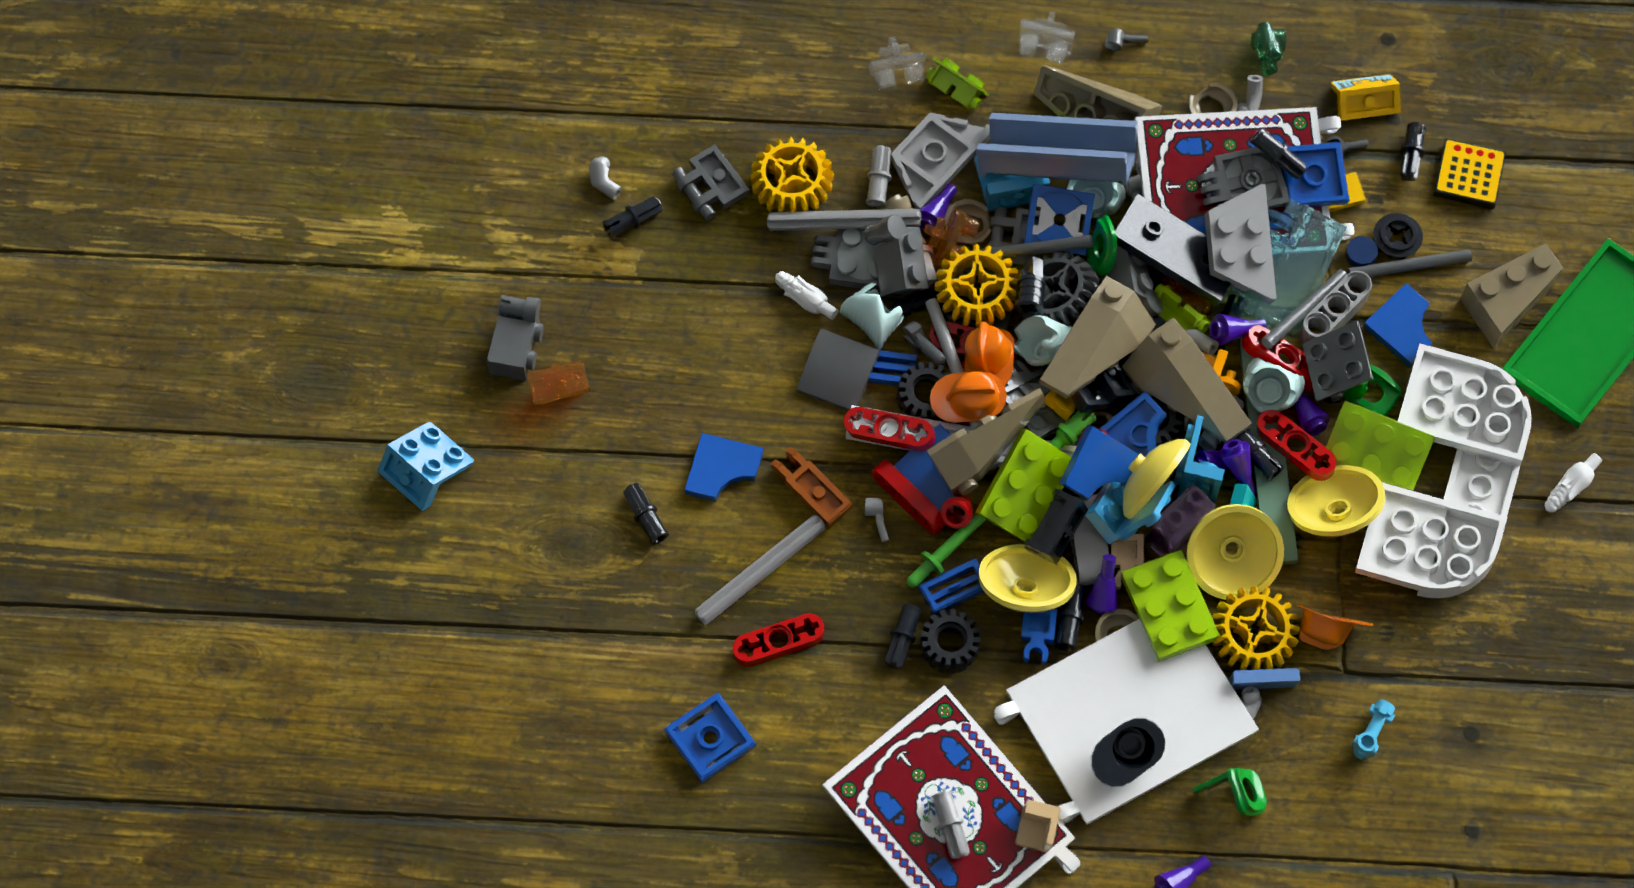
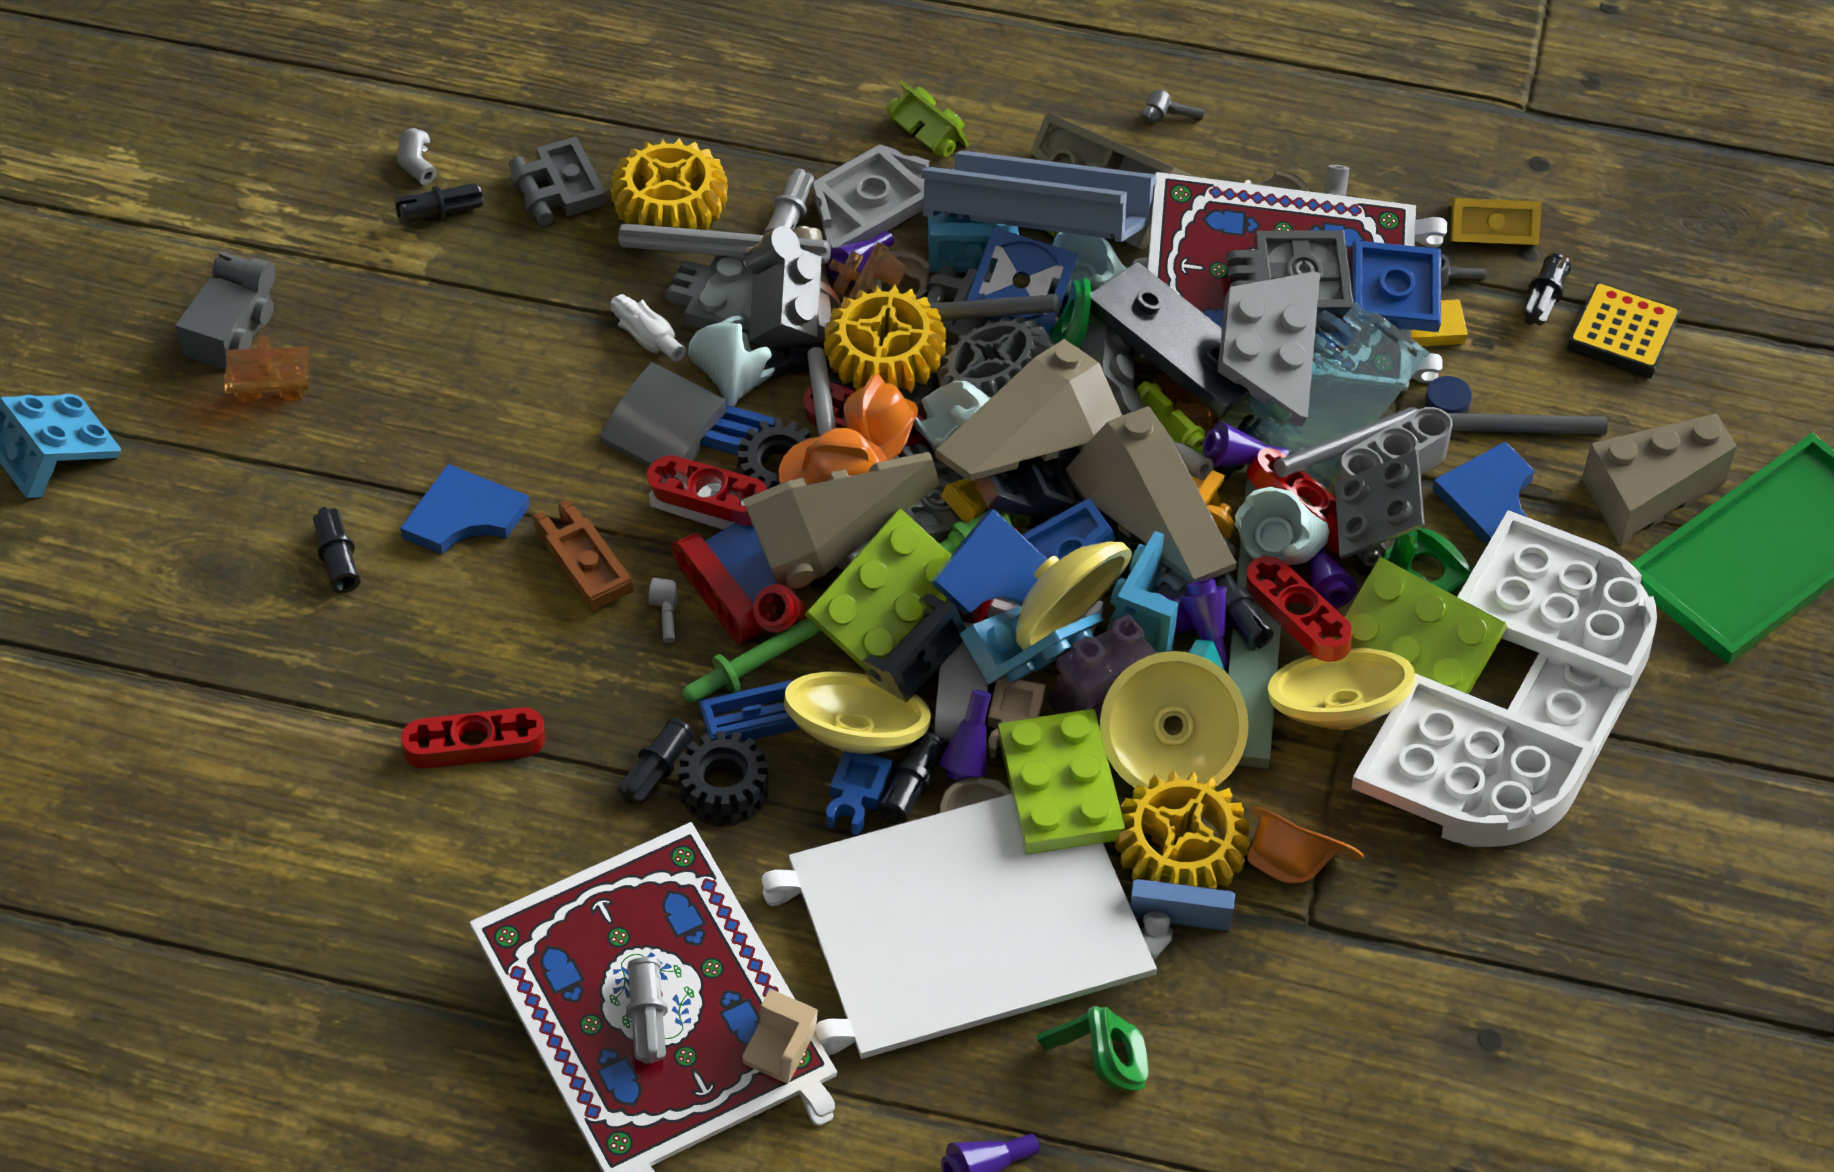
camera: 10 degrees right, 15 degrees down
blue piece [664,692,756,783] -> none
light grey axle [695,515,825,625] -> none
clear hips [868,37,926,89] -> none
dark grey bar [901,321,946,366] -> none
black hinge [1015,256,1046,316] -> none
clear hips [1018,12,1075,64] -> none
black piece [1091,718,1165,787] -> none
black axle [1250,127,1307,179] -> none
clear green plate [1251,22,1286,76] -> none
medium azure bar [1351,699,1395,760] -> none
black gear [1373,213,1423,260] -> none
white piece [1544,453,1602,513] -> none

